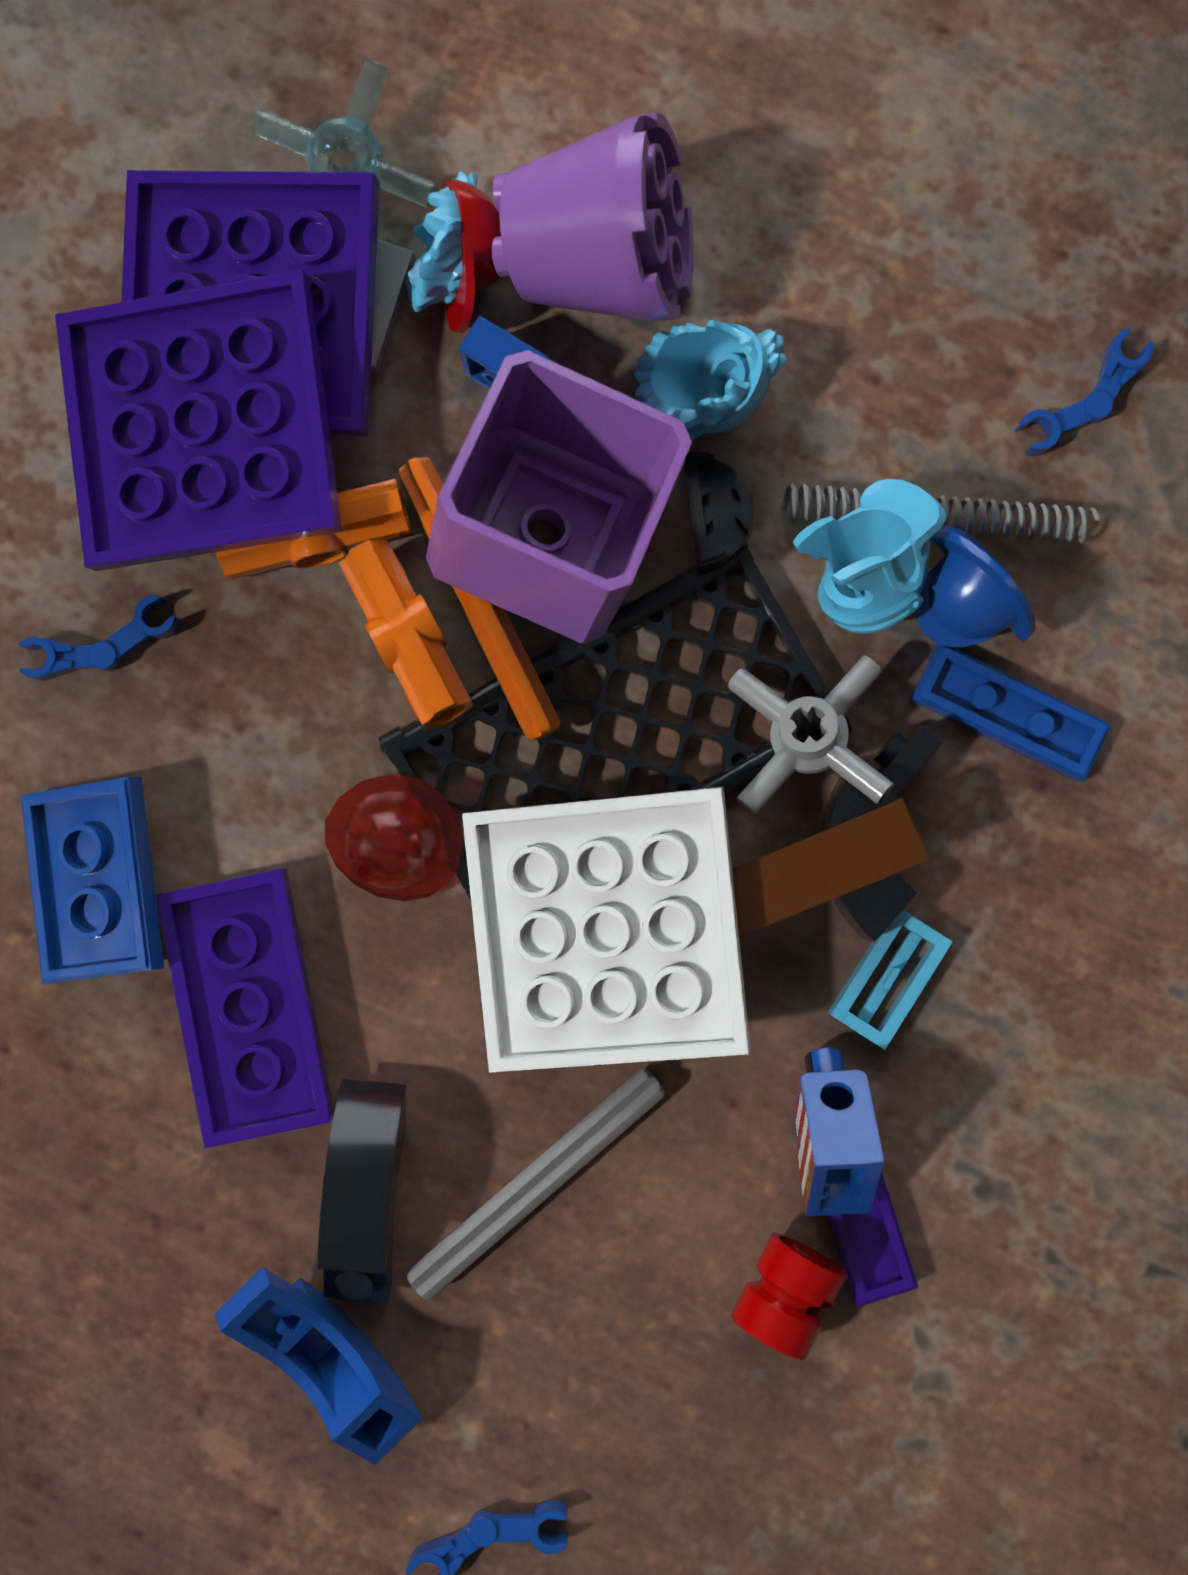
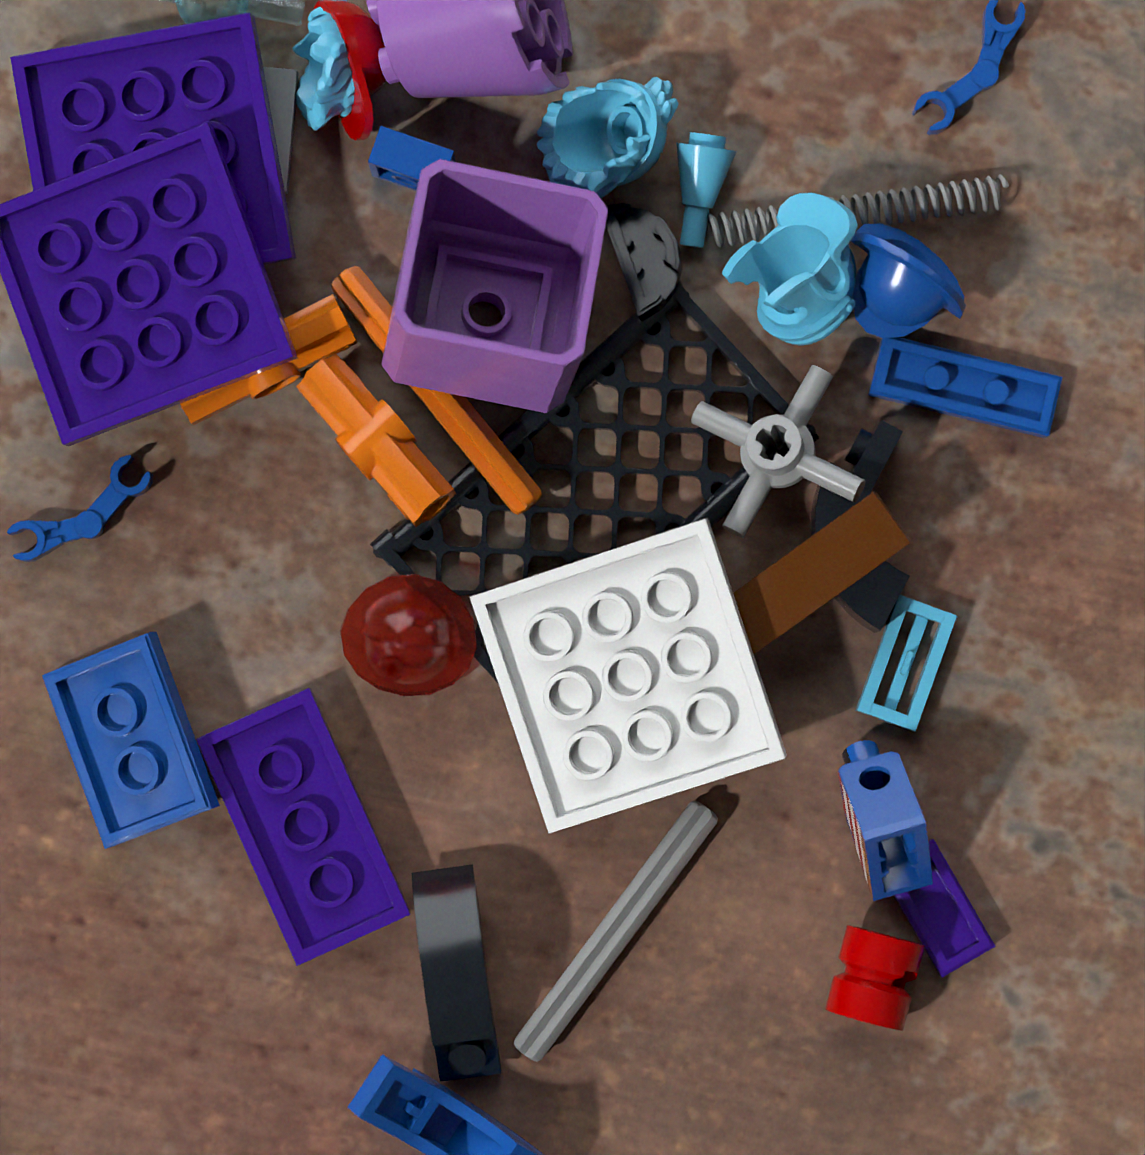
camera: 20 degrees left, 0 degrees up
none -> medium azure cone [676,132,736,248]

